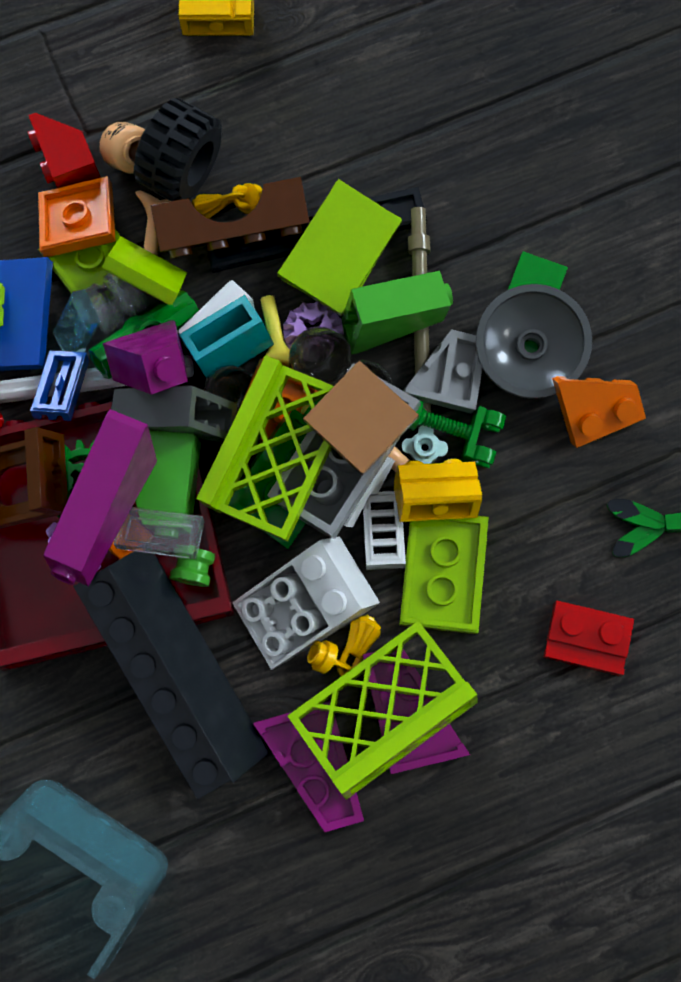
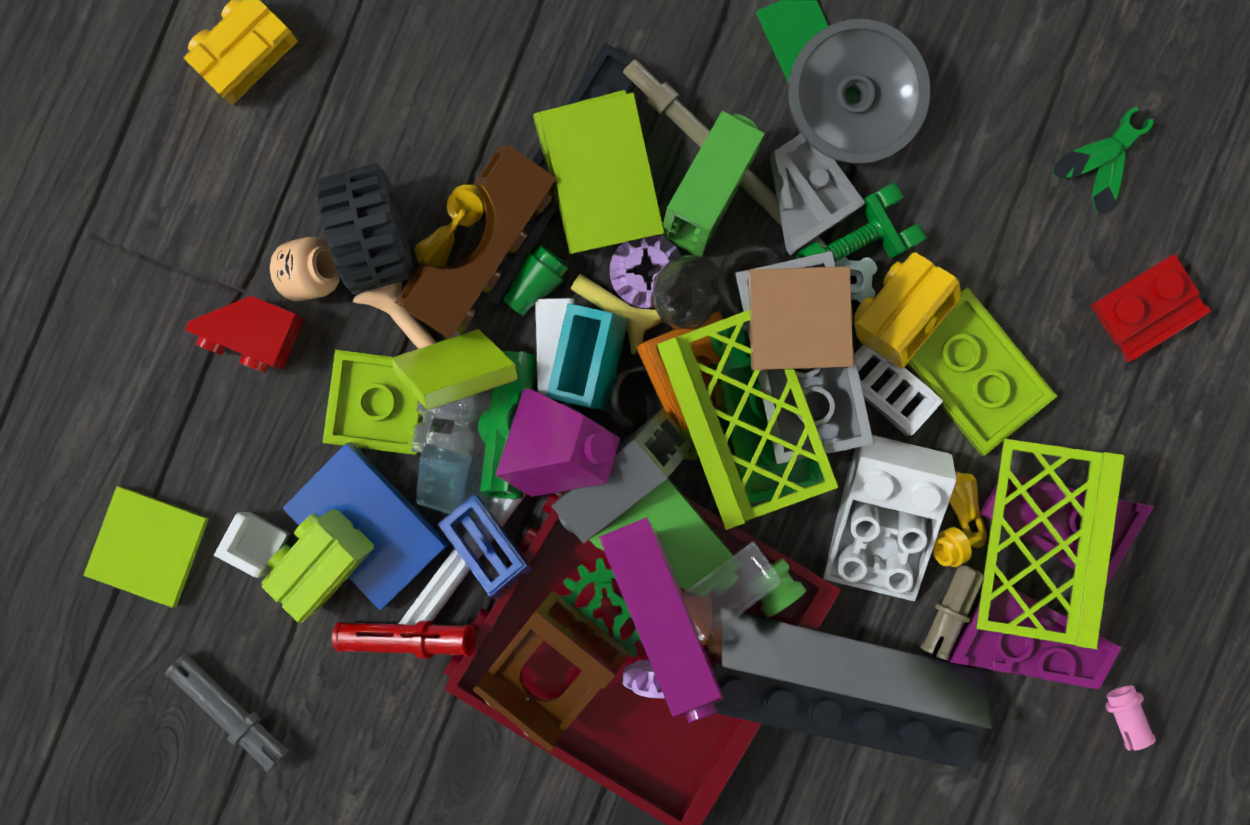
camera: 50 degrees left, 10 degrees up
orange tile [38,176,116,257] -> none
orange wing [552,376,646,448] -> none
none -> green cone [502,244,569,316]
none -> dark tan axle [920,565,984,661]
none -> bright pink pin [1105,686,1156,751]

